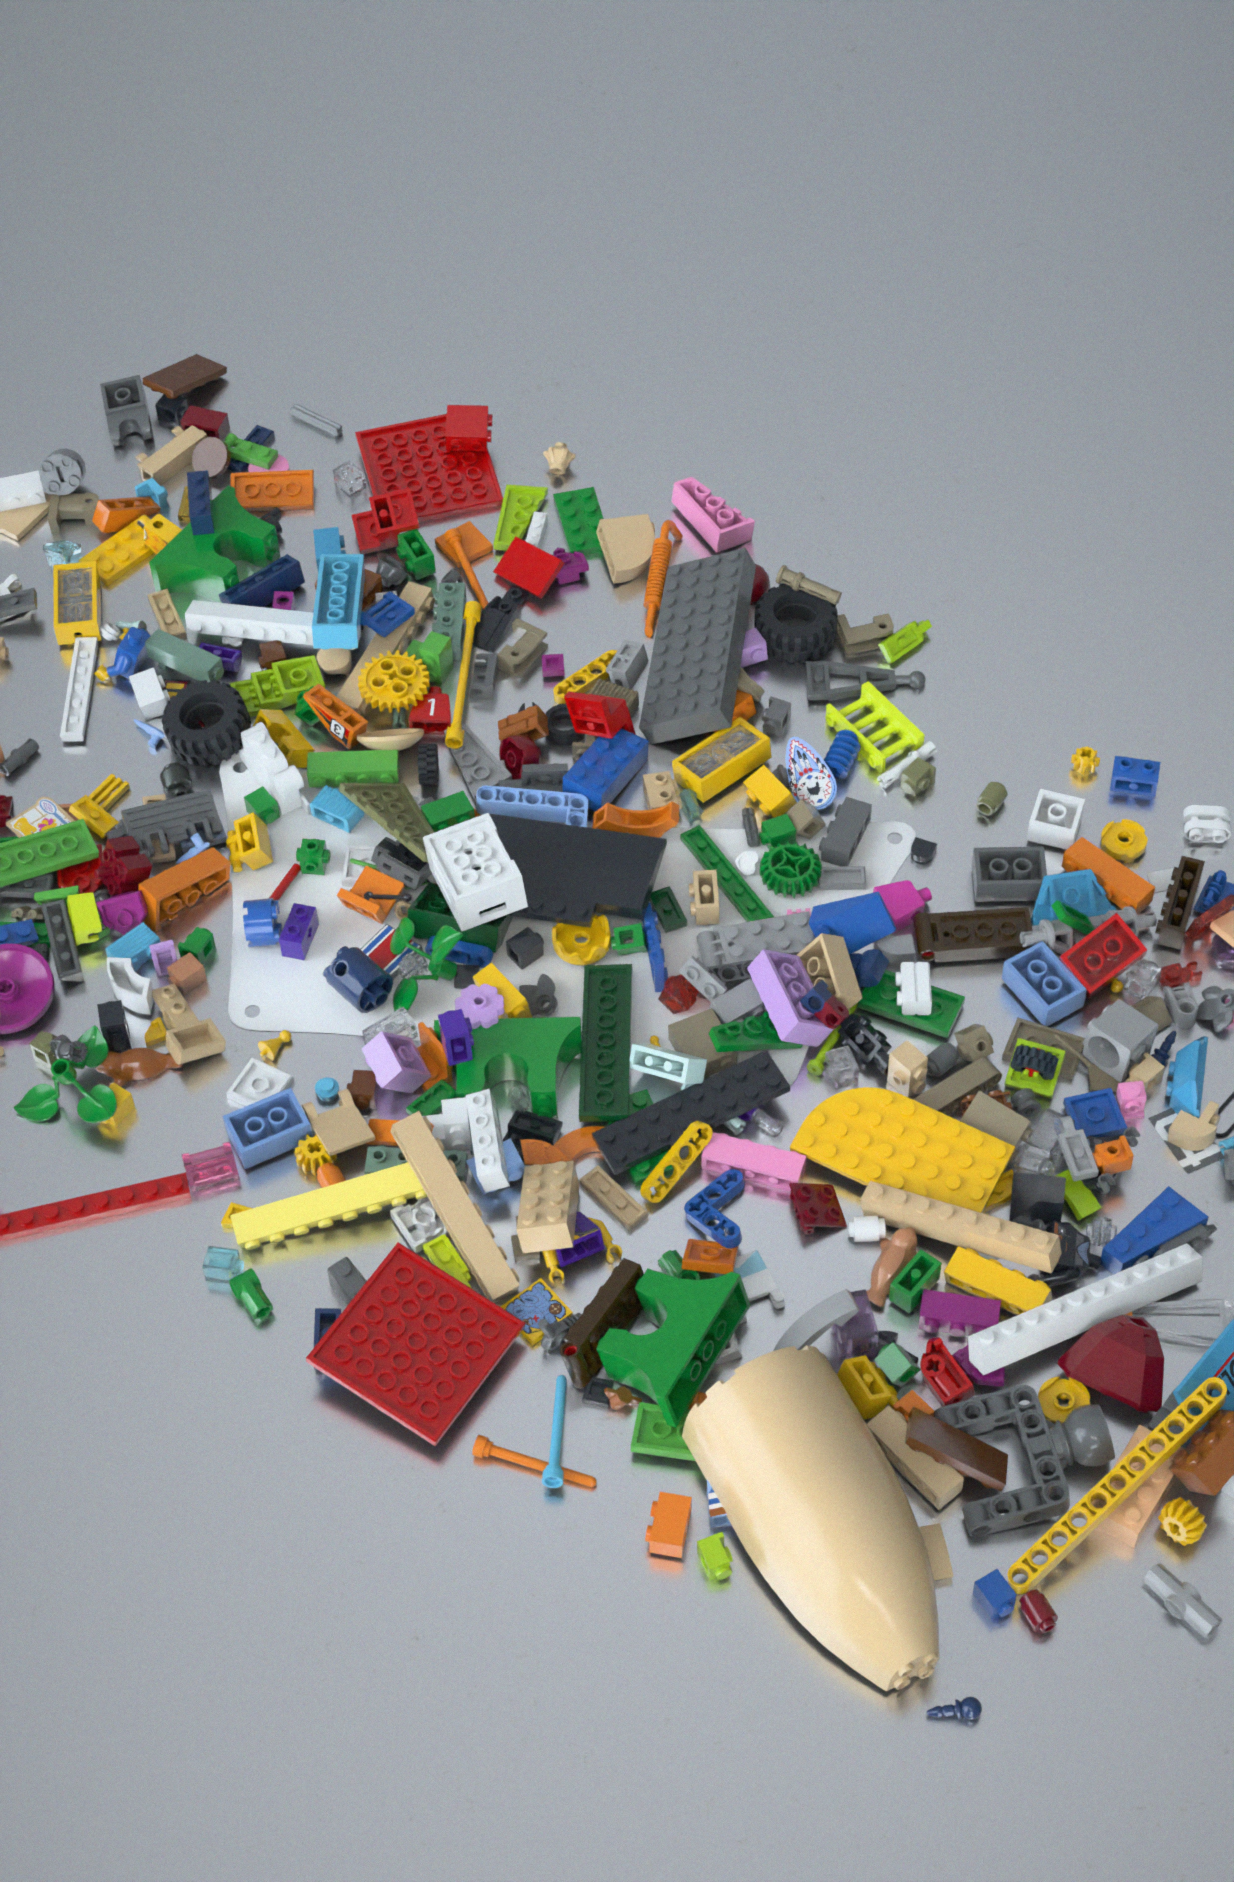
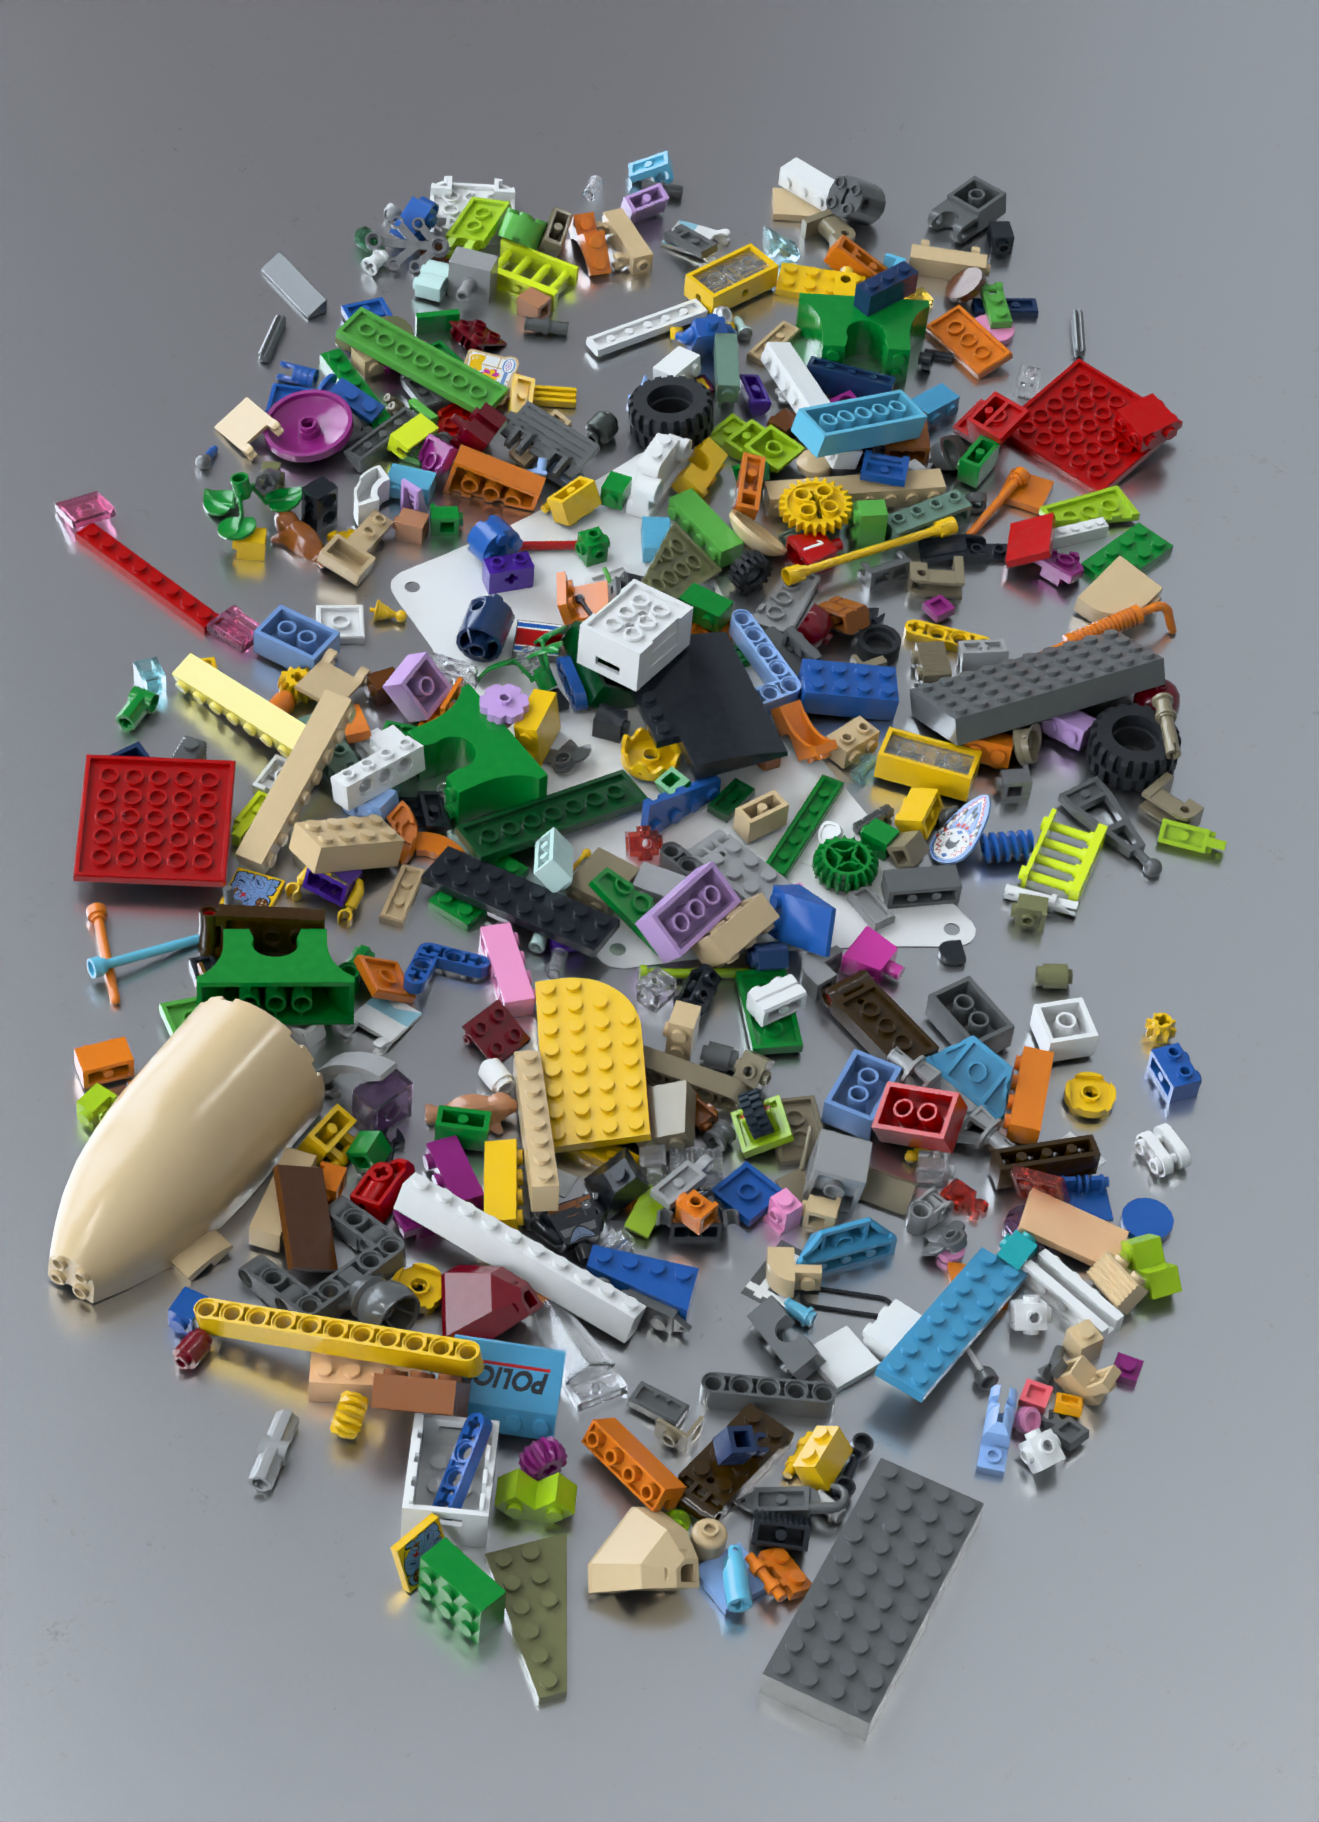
camera: 50 degrees right, 5 degrees down
reddish brown tile [143,354,227,399] -> none
dark red brick [180,405,230,441] -> none
medium azure plate [315,1077,339,1101] -> none
dark purple brick [438,1009,474,1066] -> none
tan rock [543,442,576,475] -> none
red bracket [564,691,636,739] -> none
yellow beam [640,1121,713,1203] -> none
bright pink wedge [671,477,755,553] -> none
light grey hinge [678,956,728,1002] -> none
leg [800,980,849,1029] -> none
dark blue bar [927,1696,982,1720] -> none
green tile [1051,900,1095,935] -> none
dark blue bar [1151,1031,1177,1067] -> none

